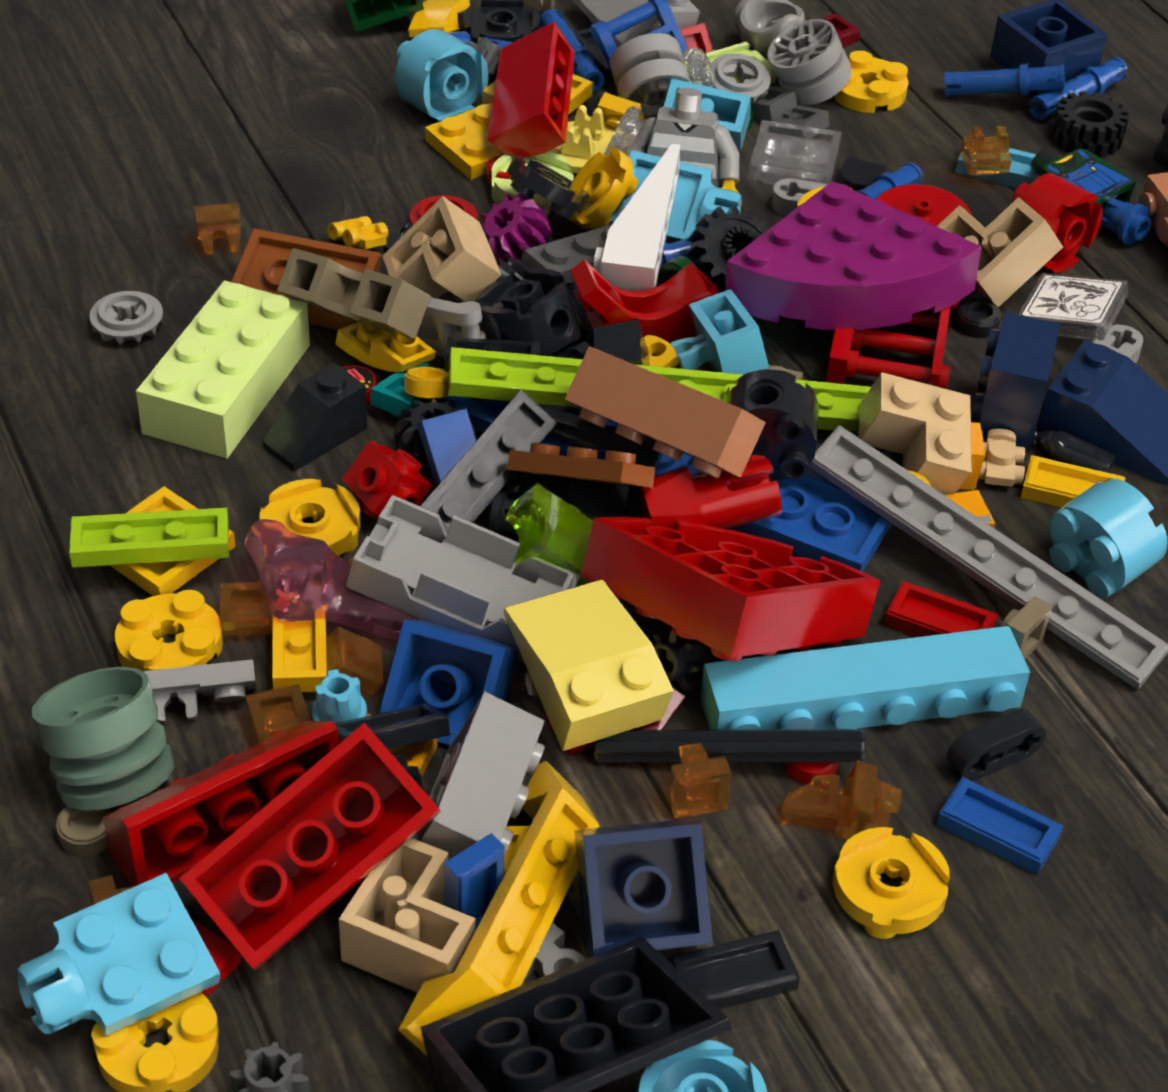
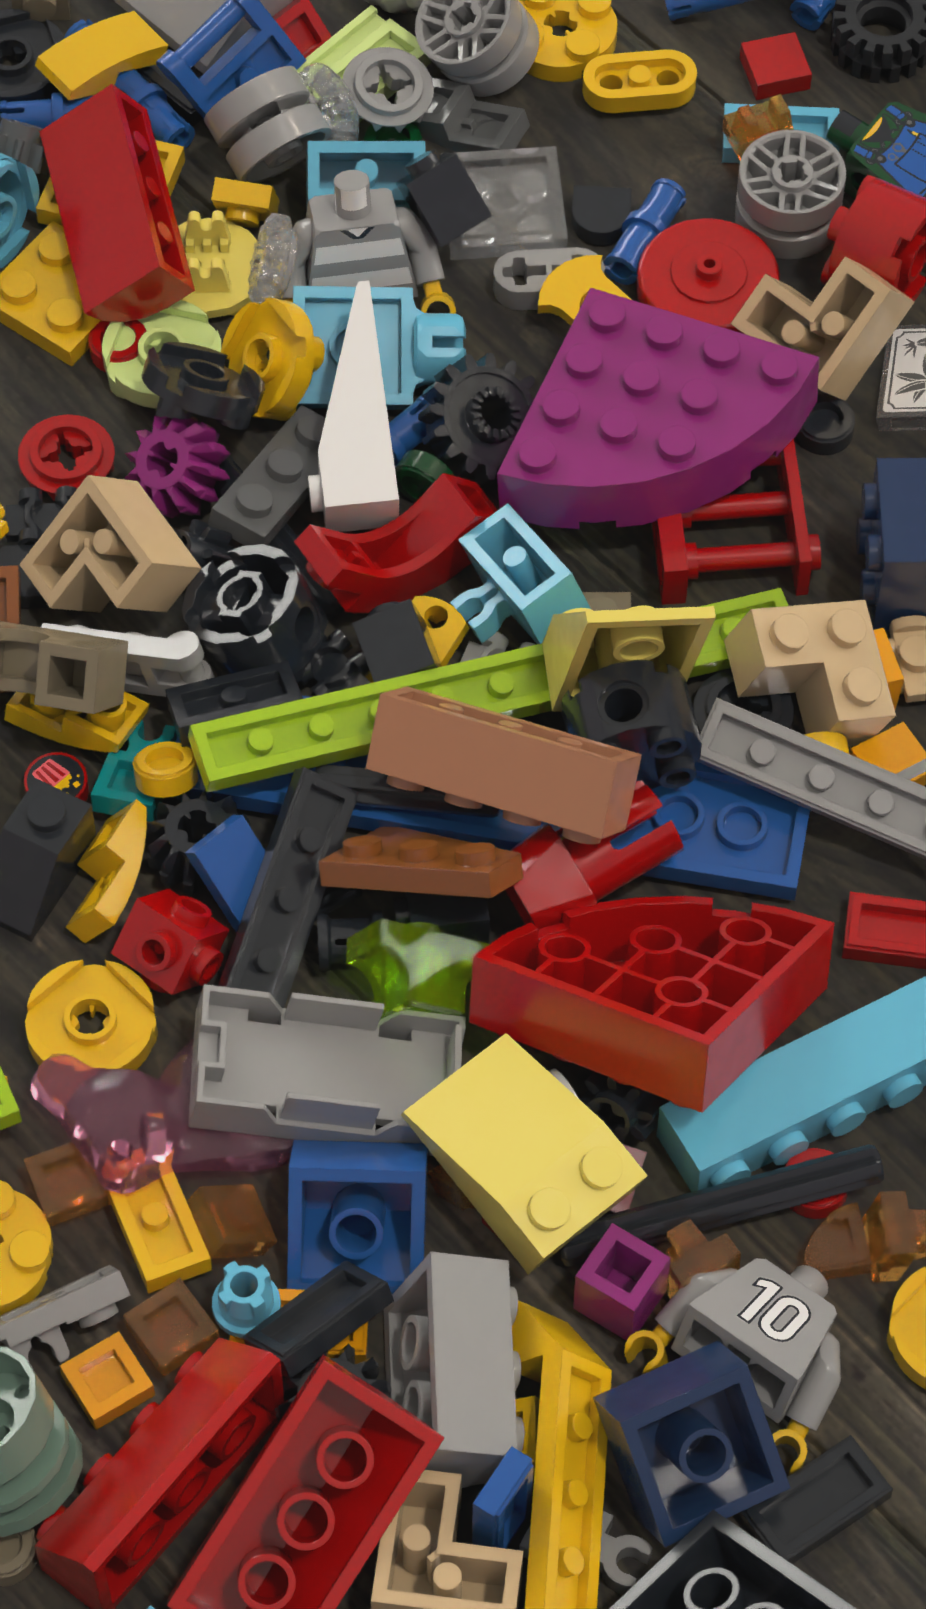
camera: 15 degrees left, 15 degrees up
none -> yellow slope [35,11,168,101]
none -> light orange tile [59,1331,155,1430]
none -> yellow slope [66,799,147,943]
none -> black brick [396,149,492,247]
none -> light yellow slope [542,606,716,712]
none -> magenta brick [573,1223,671,1341]
none -> yellow plate [582,49,697,113]
none -> light grey torso [624,1258,841,1476]
none -> light grey wheel [735,130,846,260]
none -> red tile [740,32,812,100]

